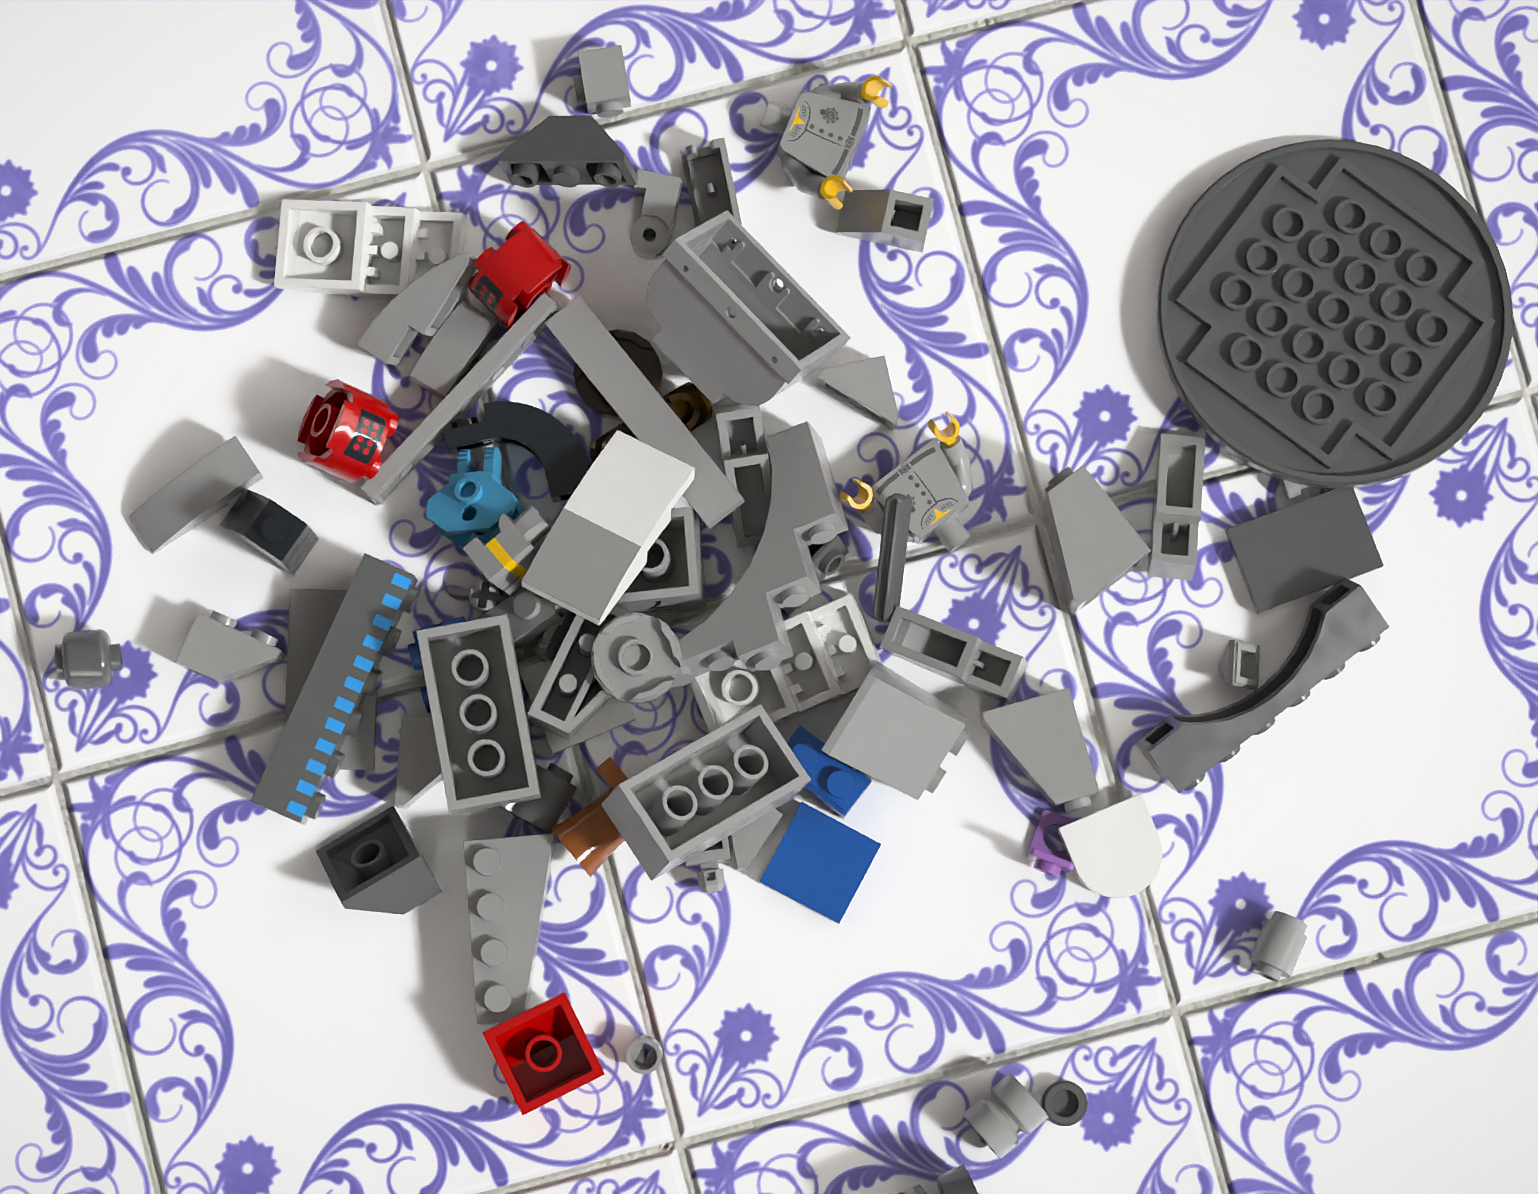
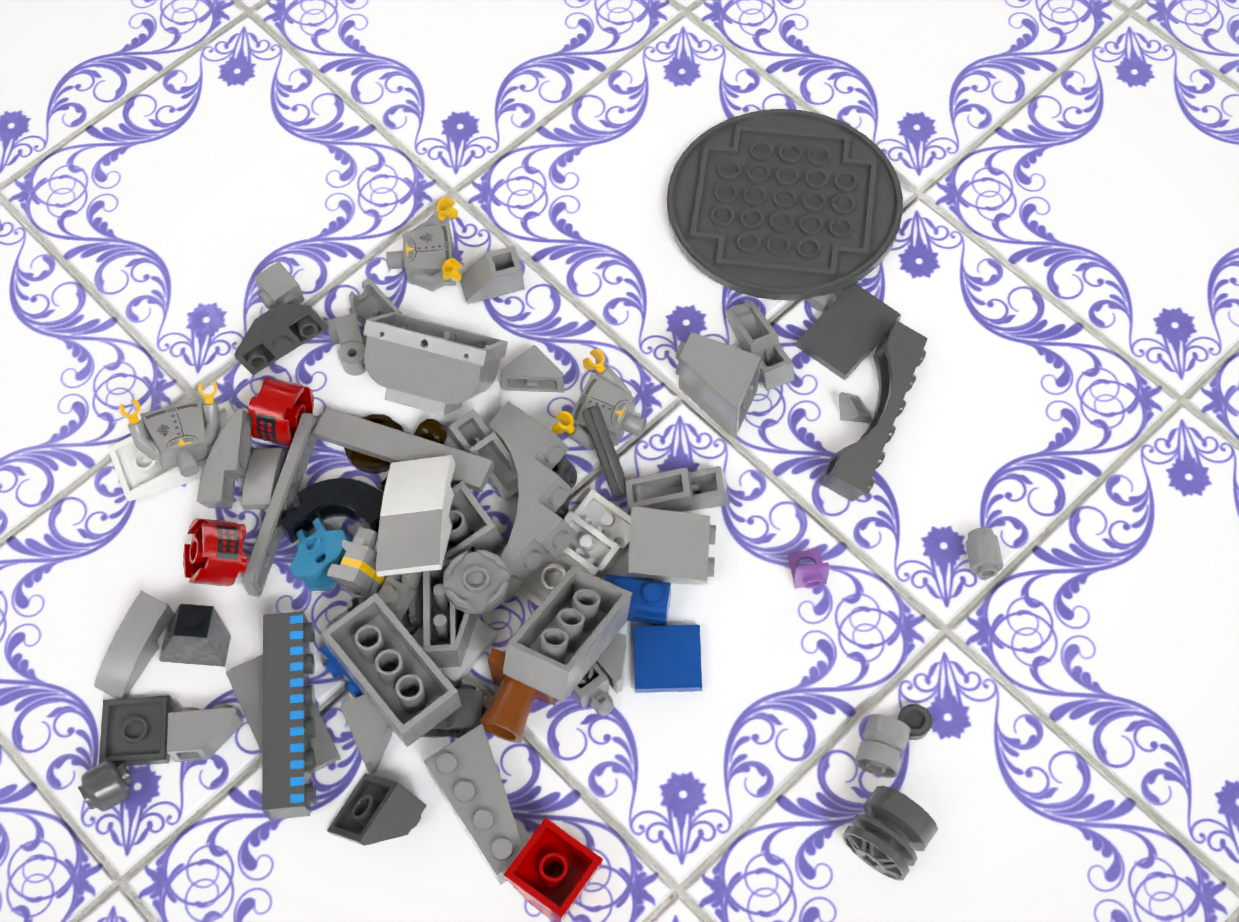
camera: 25 degrees left, 20 degrees down
light grey hinge [625,1035,663,1074] -> none
light grey slope [980,688,1100,812] -> none
white tile [1057,793,1162,898] -> none
none -> dark grey tile [99,695,173,767]
none -> light grey torso [118,380,220,477]

